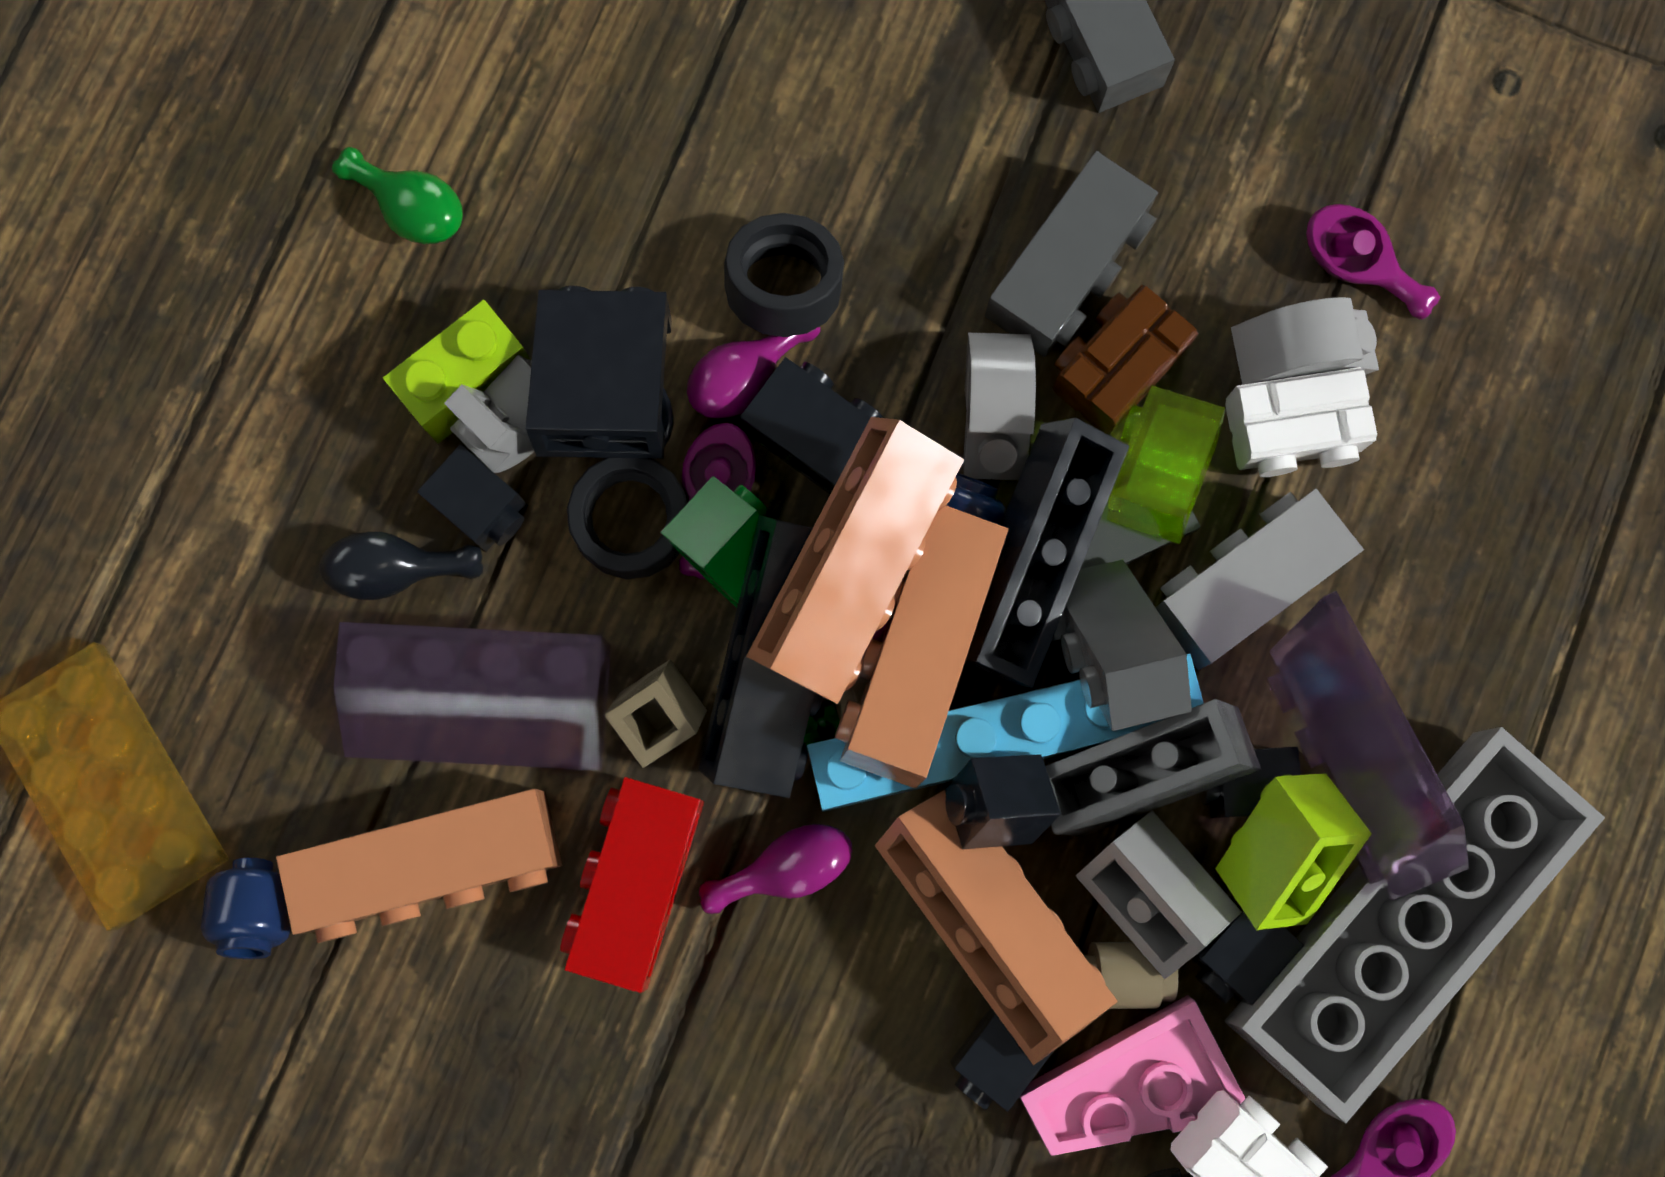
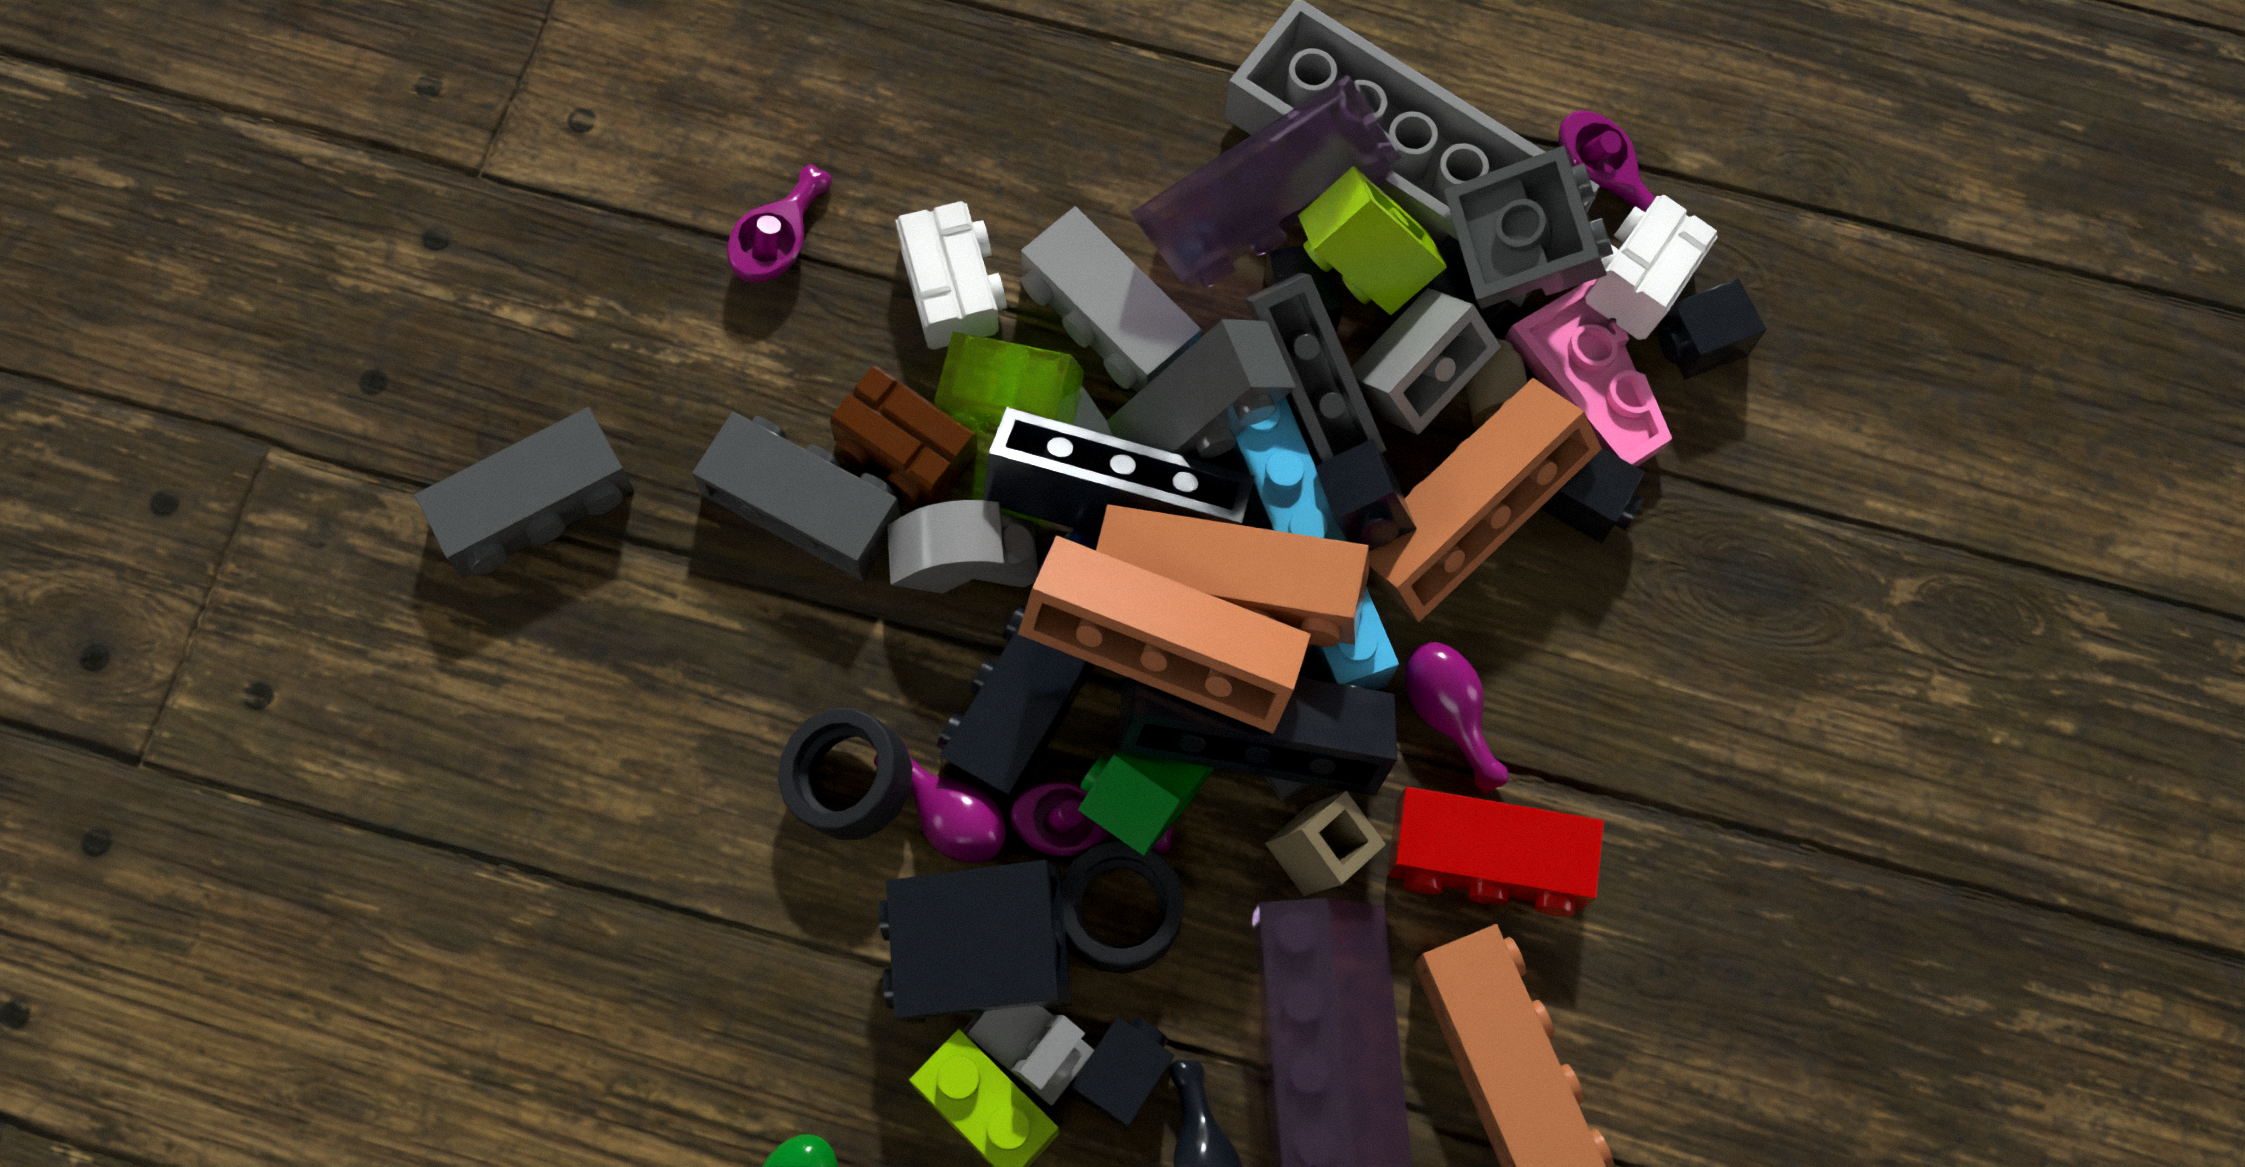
camera: 100 degrees left, 10 degrees down
light grey brick [1231,297,1379,385] -> none
none -> dark grey plate [1443,146,1614,309]

